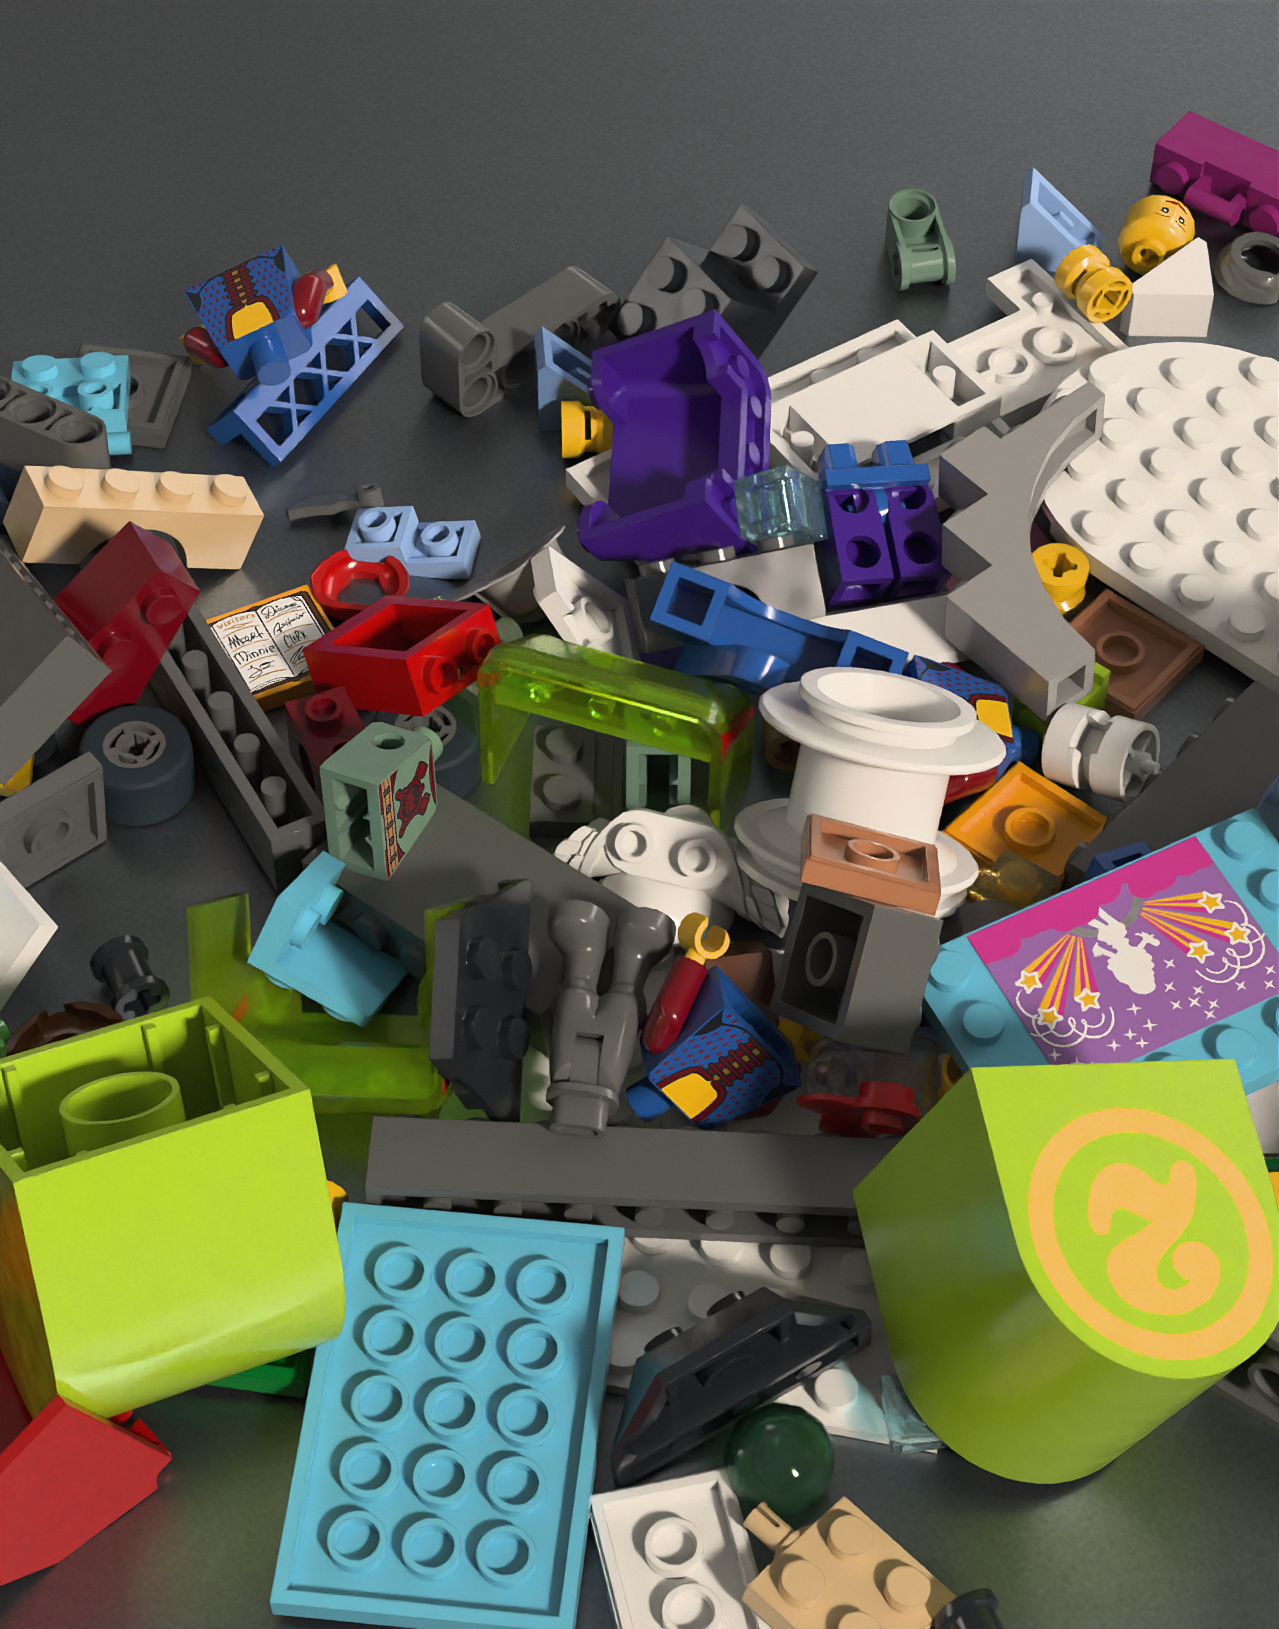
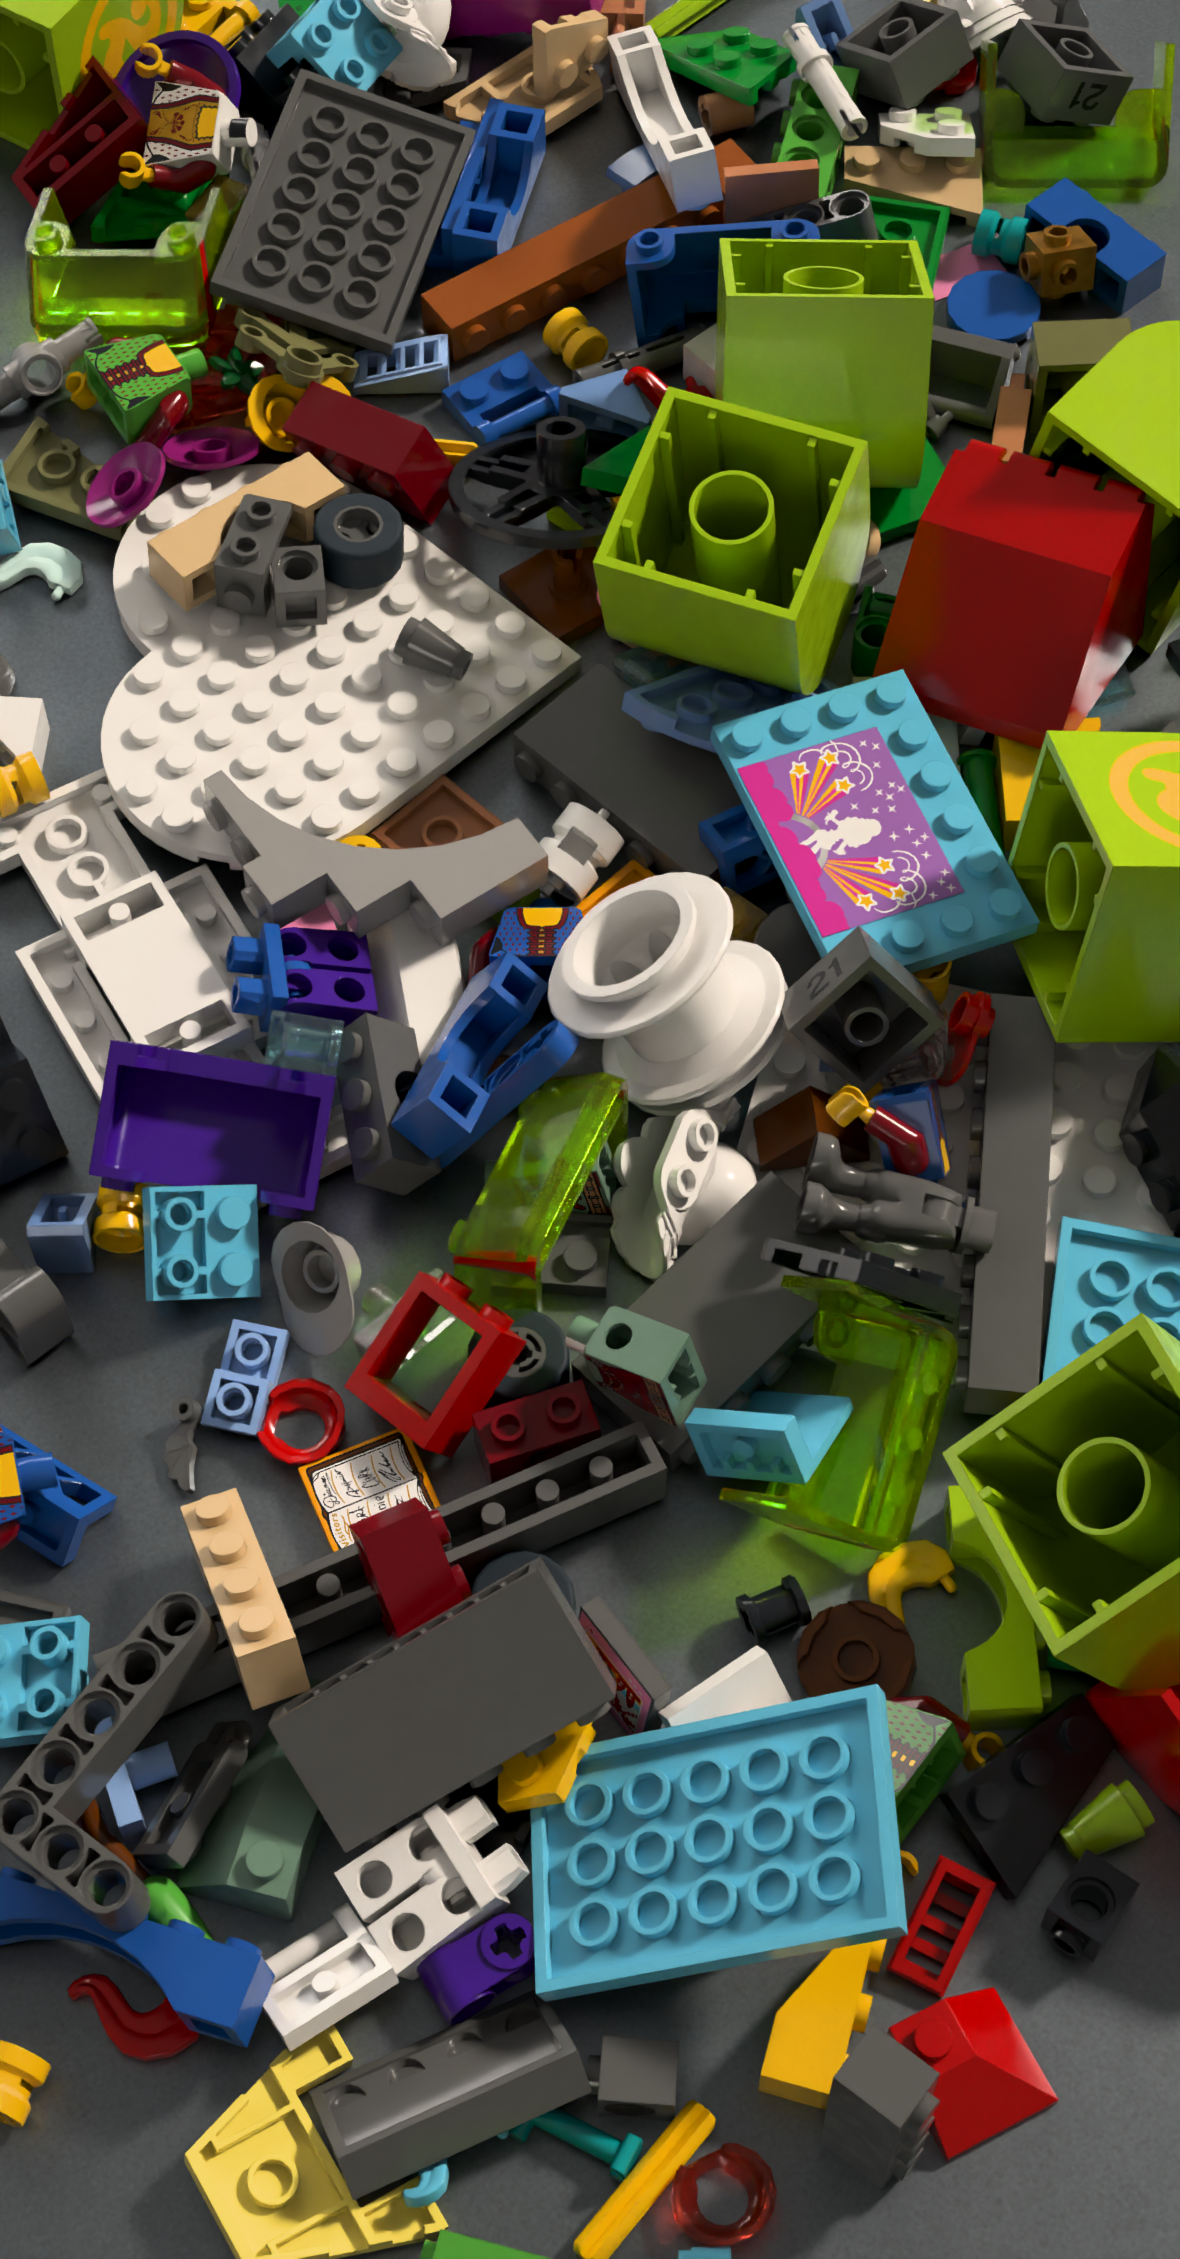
camera: 85 degrees left, 10 degrees up
white plate [530,546,646,701] -> none
nougat tile [800,813,941,916] -> none
none -> medium azure plate [142,1184,261,1301]

